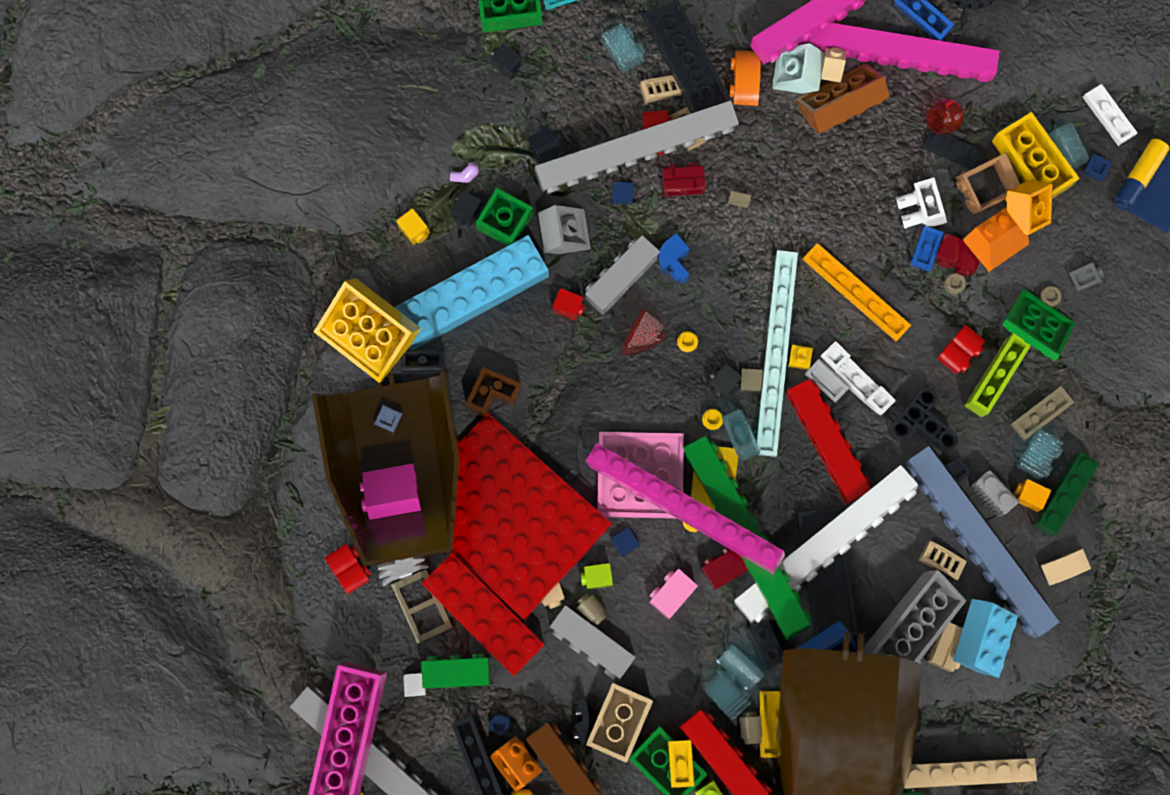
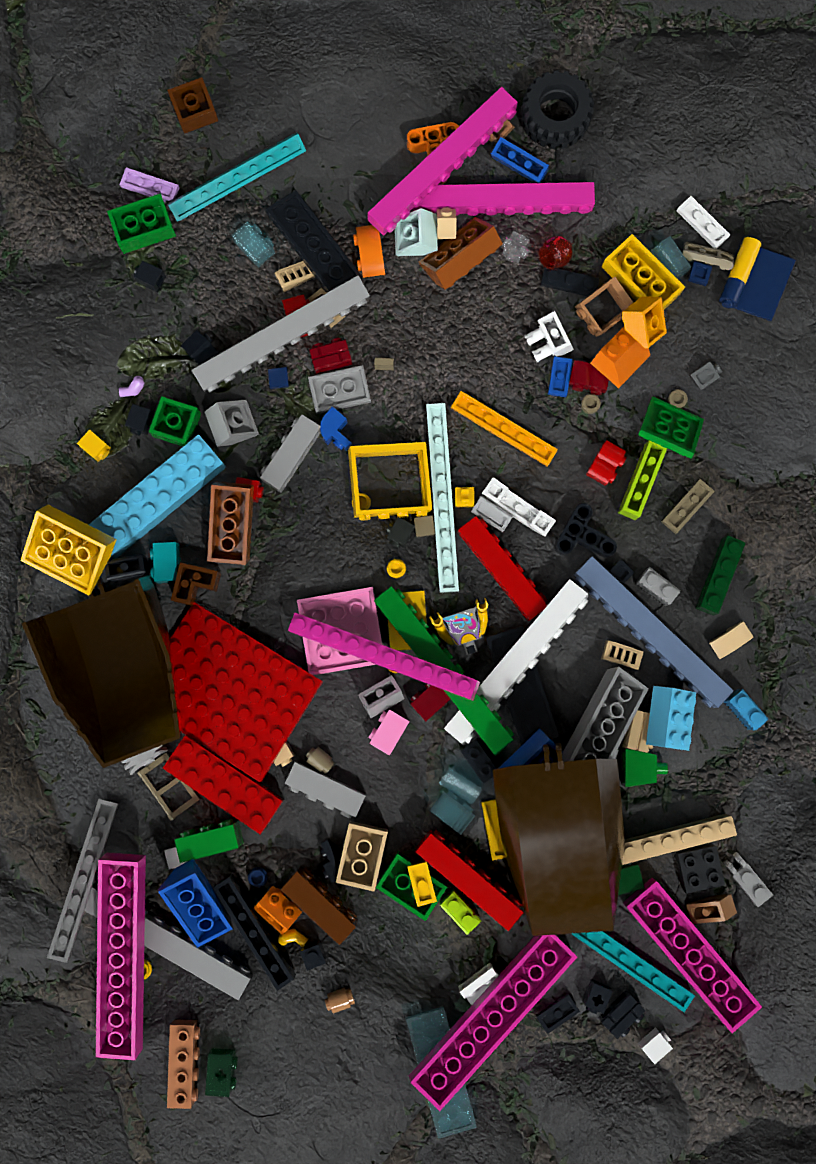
camera: 10 degrees left, 5 degrees up
red brick [325,544,371,595] -> none
dark pink brick [360,464,421,520] -> none
sand blue tile [374,405,403,433] -> none
lime brick [581,563,613,590] -> none
dark blue tile [611,527,640,557] -> none
clear red slope [622,309,665,357] -> none
clear light blue brick [722,409,761,461] -> none
dark tan brick [739,712,763,744] -> none
light orange brick [1014,479,1051,512] -> none
clear light blue brick [1016,429,1063,480] -> none
none -> light grey plate [47,799,118,963]
none -> teal brick [150,542,180,583]
none -> blue slope [158,859,233,948]
none -> dark orange brick [207,481,254,565]
none -> light grey tile [308,365,371,414]
none -> yellow window [348,442,432,520]
none -> light grey brick [358,675,404,718]
none -> torso [429,598,488,655]
none -> clear brick [502,231,530,264]
none -> green torso [622,748,668,787]
none -> dark tan hinge [682,242,734,271]
none -> dark azure brick [724,689,768,730]

